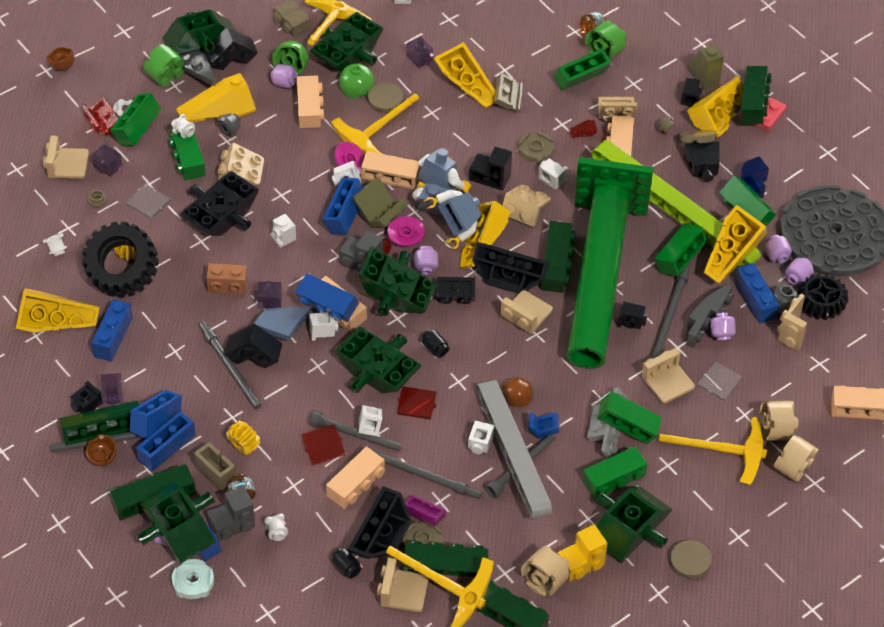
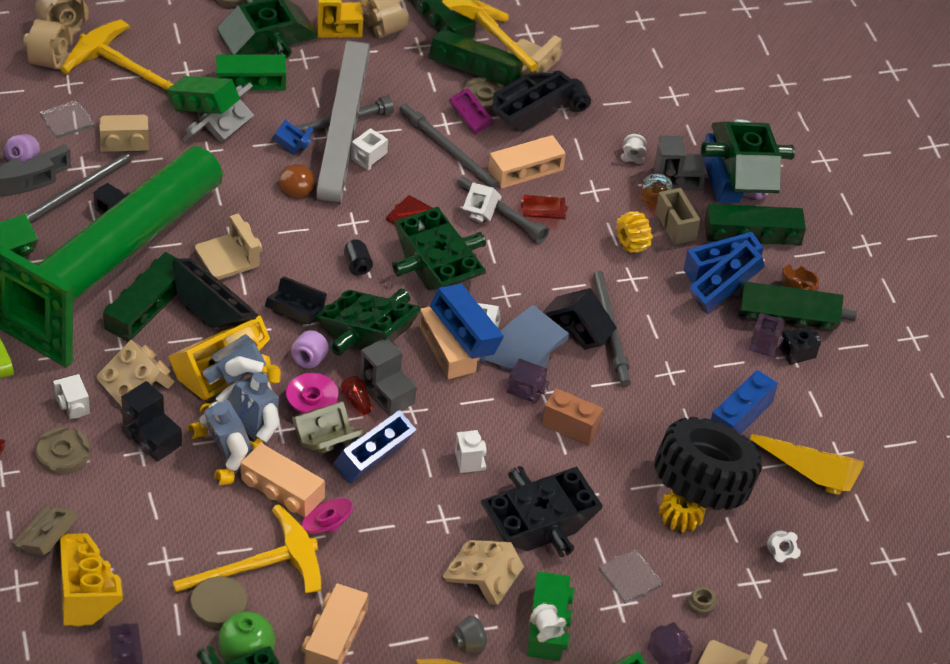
camera: 160 degrees left, 5 degrees down
white brick [332,161,361,186] -> none

